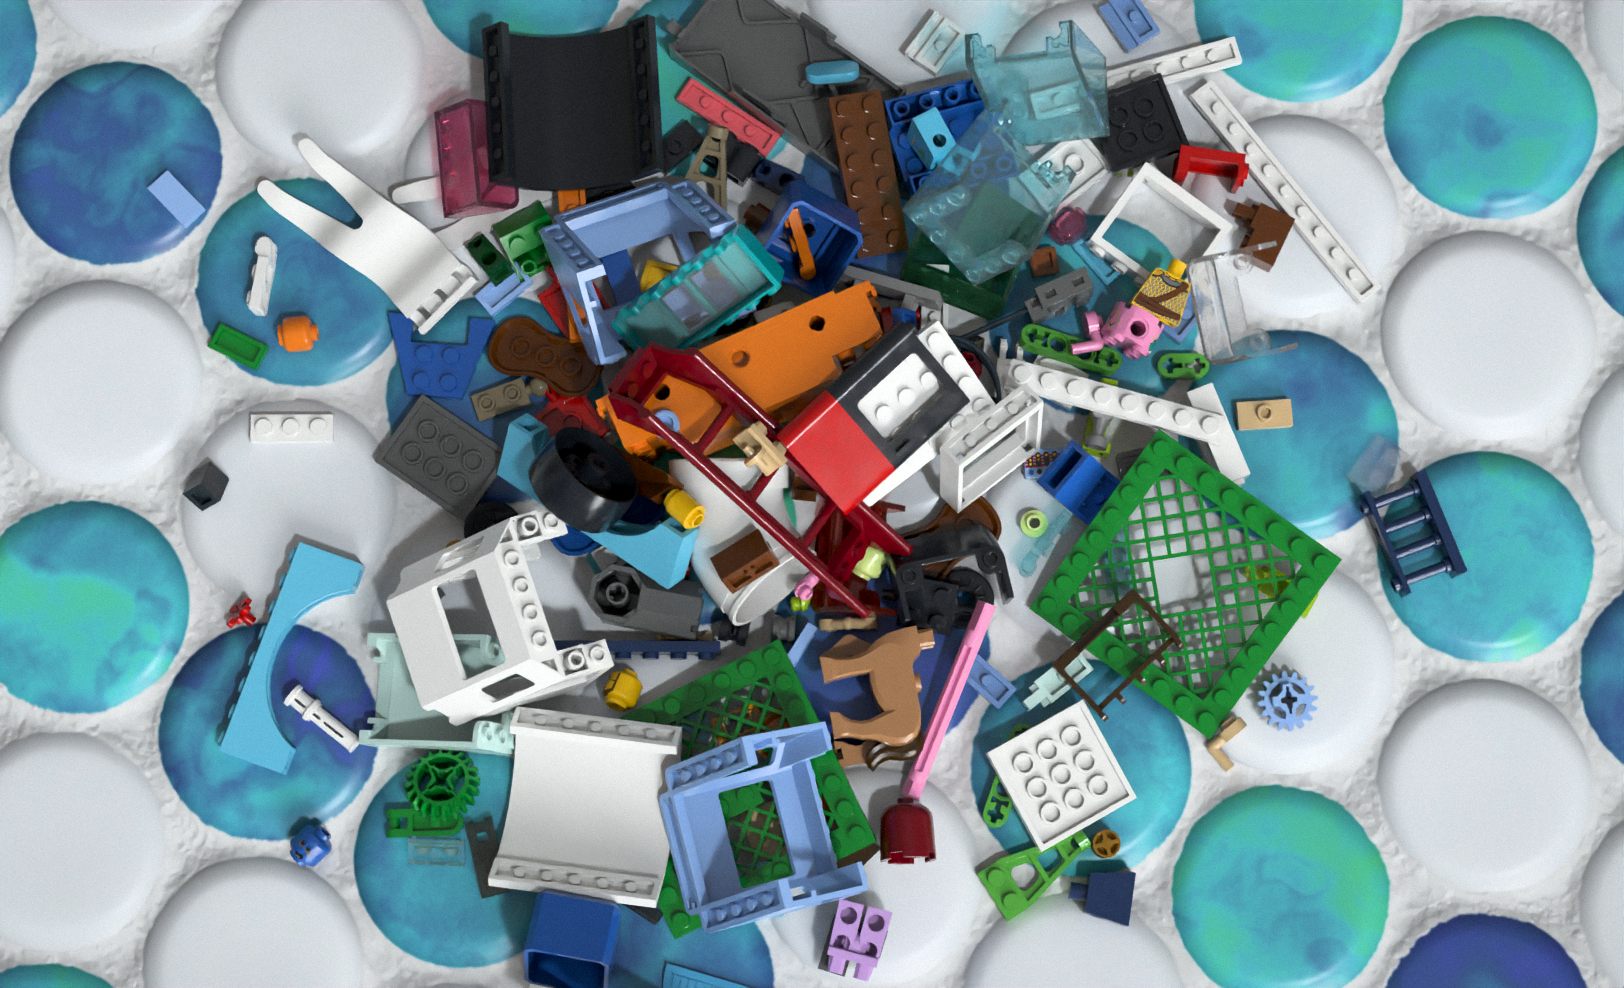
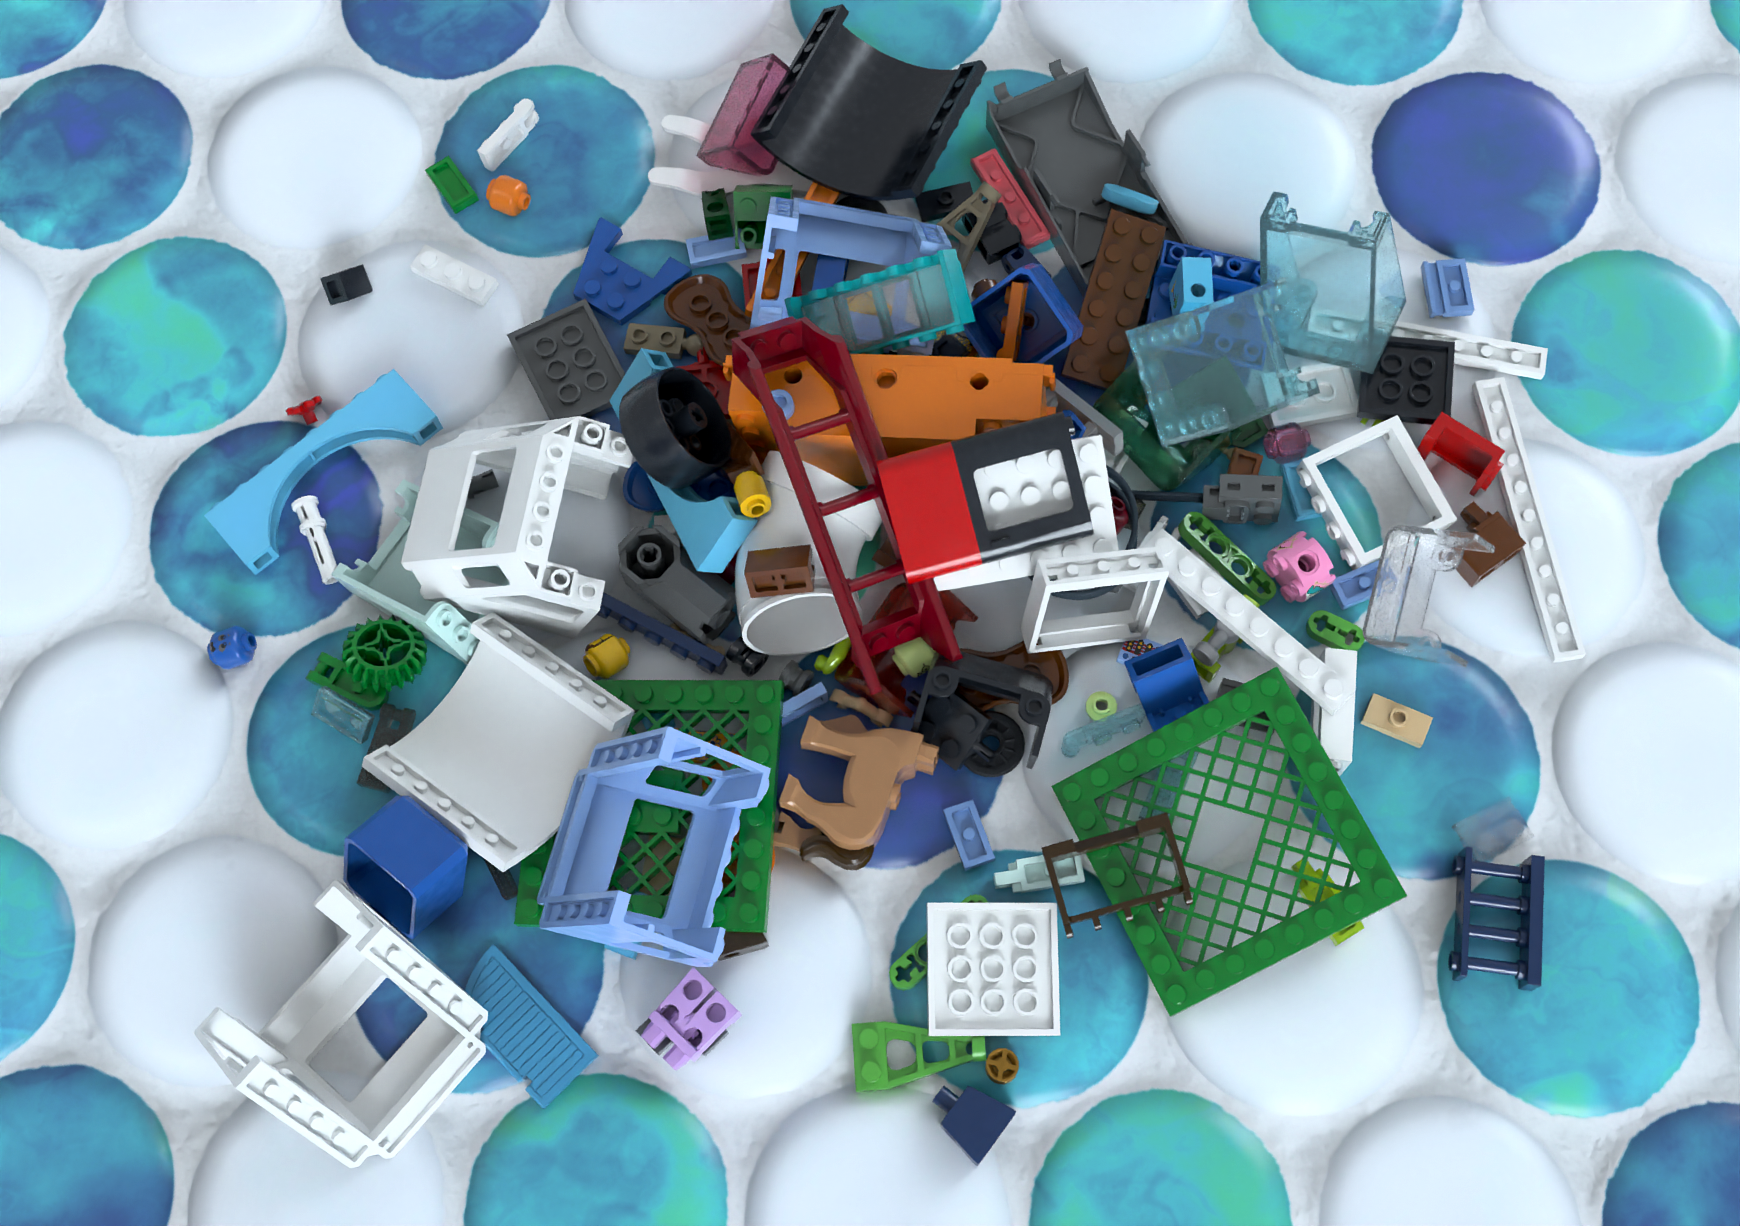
camera: 35 degrees right, 10 degrees down
light blue tile [147,170,206,228] -> none
white flag [257,138,479,335] -> none
tan hips [732,421,788,476] -> none
bright pink arm [794,571,820,600] -> none
dark red cylinder [880,798,936,865] -> none
bright pink piece [901,600,996,801] -> none
white plate [904,11,967,77] -> none
bright pink plate [1070,311,1104,355] -> none
torso [1128,258,1191,328] -> none
tan plate [1206,716,1247,772] -> none
light blue gear [1256,671,1318,732] -> none

